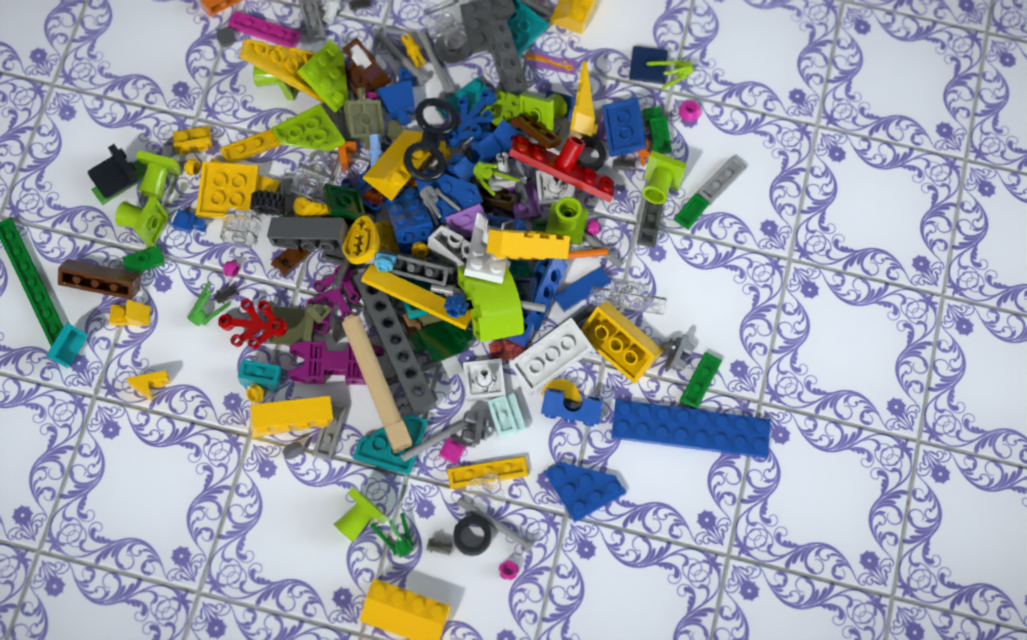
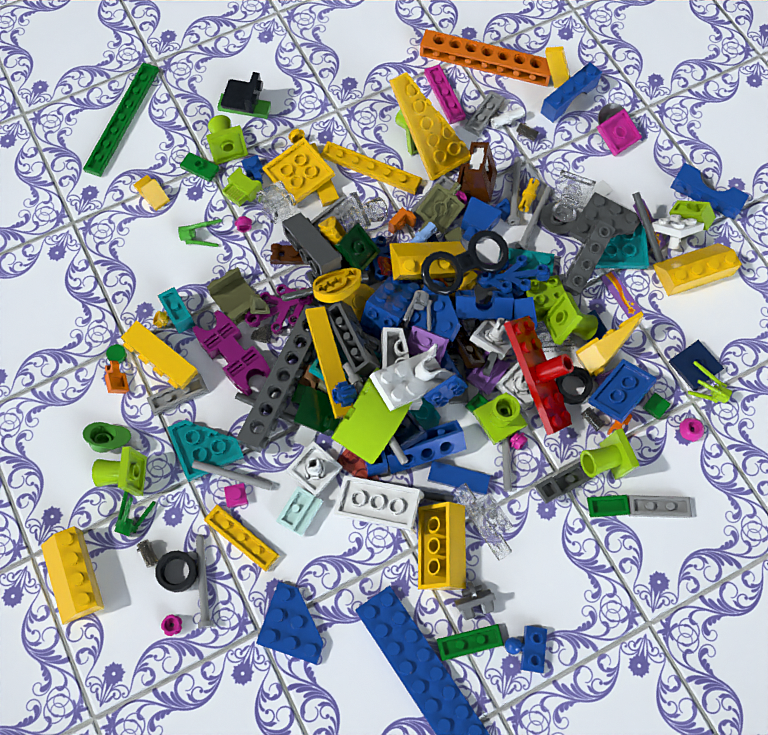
camera: 50 degrees right, 0 degrees up
teal panel [46,322,89,369] -> none
reddish brown brick [58,259,141,300] -> none
yellow slope [127,370,170,401] -> none
lime plant [136,150,183,199] -> none
yellow bracket [173,126,213,155] -> none
clear smoke pin [213,284,239,304] -> none
dark grey tile [216,28,236,47] -> none
red plant [218,298,287,349] -> none
black tyre [250,190,286,216] -> none
lime plate [271,104,345,151] -> none
dark grey tile [283,442,304,460] -> none
lime plate [297,40,348,113] -> none
tan brick [342,314,412,453] -> none
medium azure plate [374,252,397,272] -> none
yellow plate [411,242,429,258] -> none
flat silver hips [460,409,494,448] -> none
clear plate [466,472,505,509] -> none
lime plant [473,161,520,196] -> none
yellow wedge [486,229,570,260] -> none
reddish brown plate [511,113,562,149] -> none
orange bar [533,248,608,262] -> none
yellow tile [541,379,580,403] -> none
blue arch [541,387,603,427] -> none
green plate [648,116,672,154] -> none
none -> bright green piece [82,422,131,453]
none -> orange plate [104,361,129,394]
none -> green tile [106,344,127,364]
none -> lime piece [222,167,263,207]
none -> blue plate [505,625,547,674]

